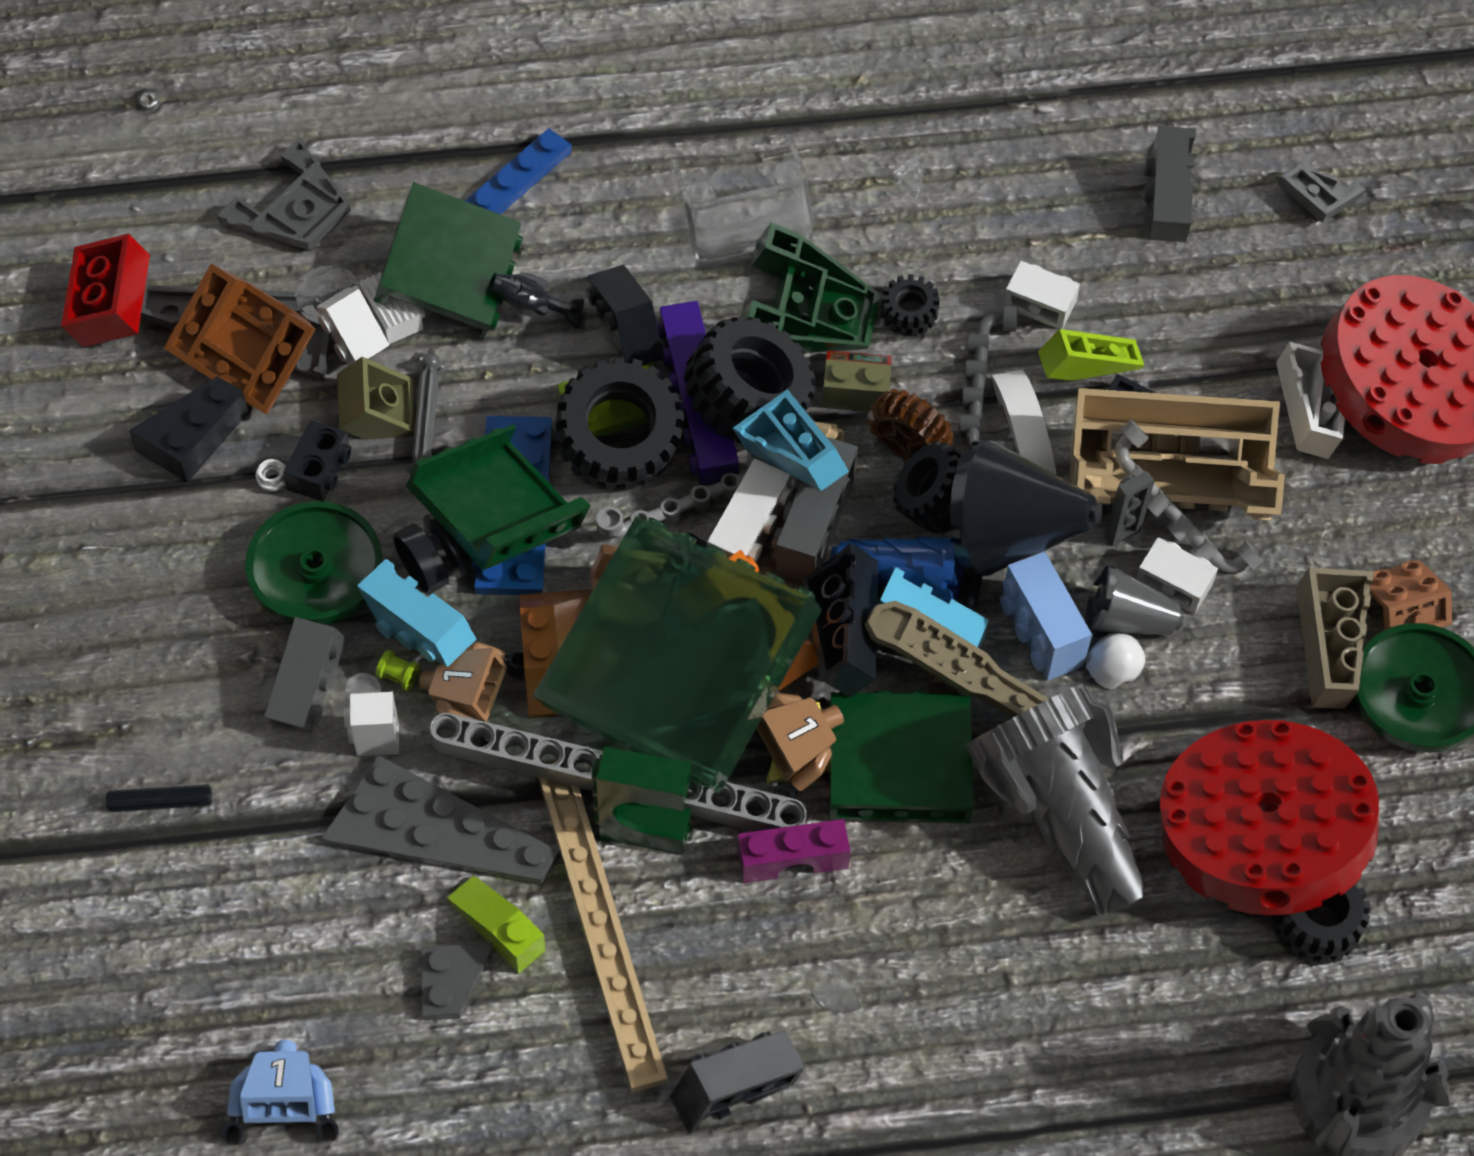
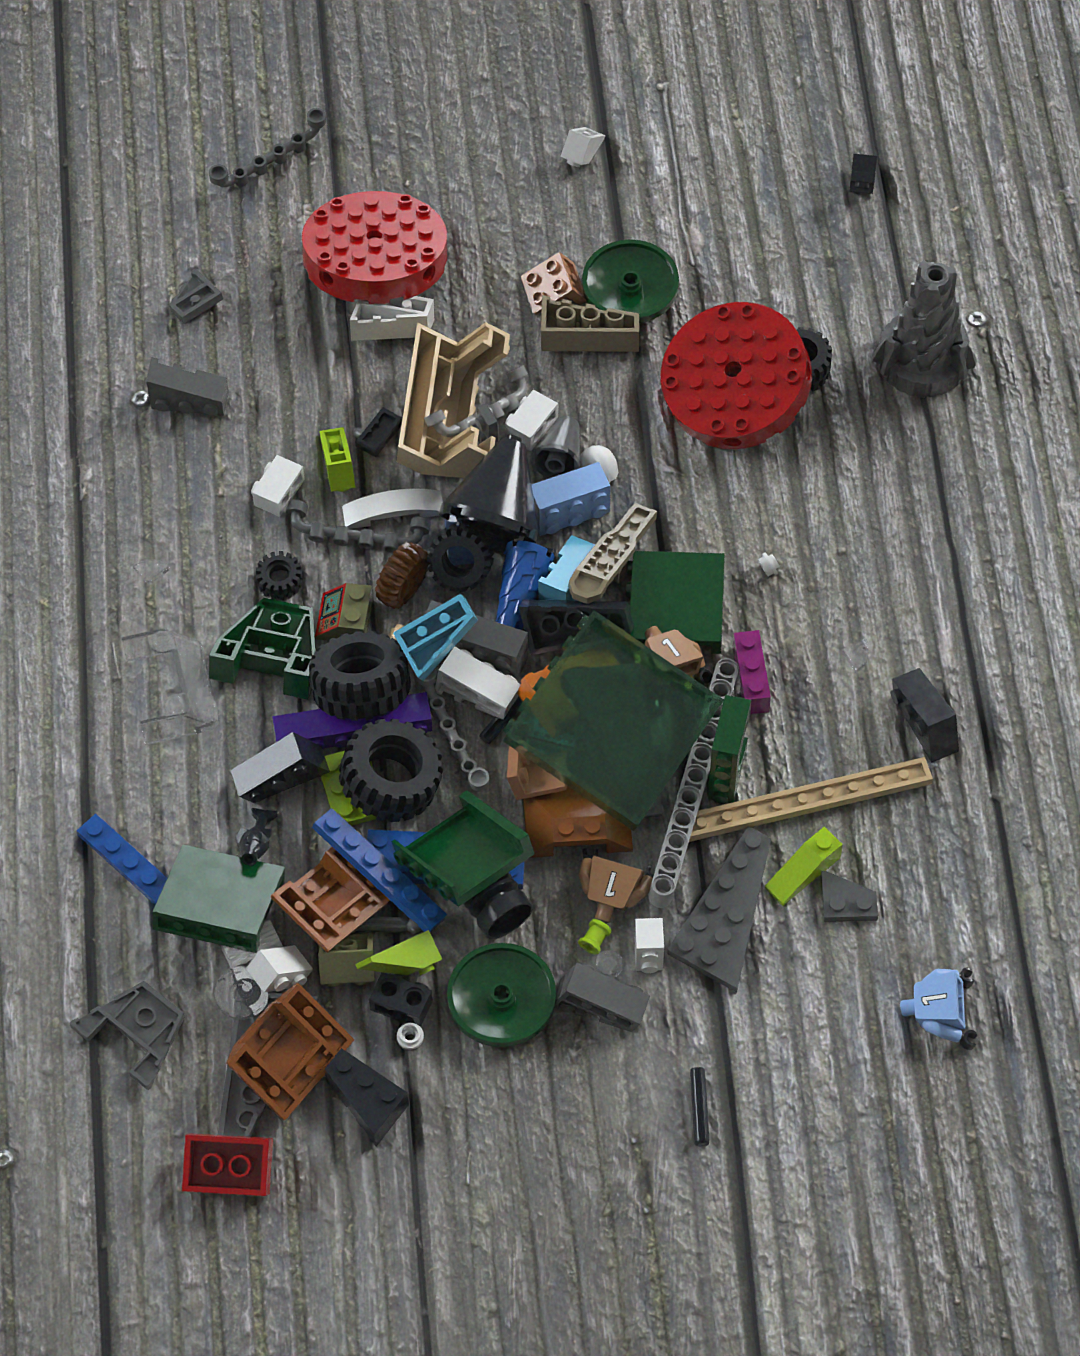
camera: 85 degrees left, 0 degrees up
medium azure wedge [357,559,477,667] -> none
flat silver cone [965,684,1144,918] -> none
none -> dark orange slope [271,847,391,953]
none -> blue plate [312,808,448,932]
none -> lime slope [355,930,442,976]
none -> white plate [758,552,780,577]

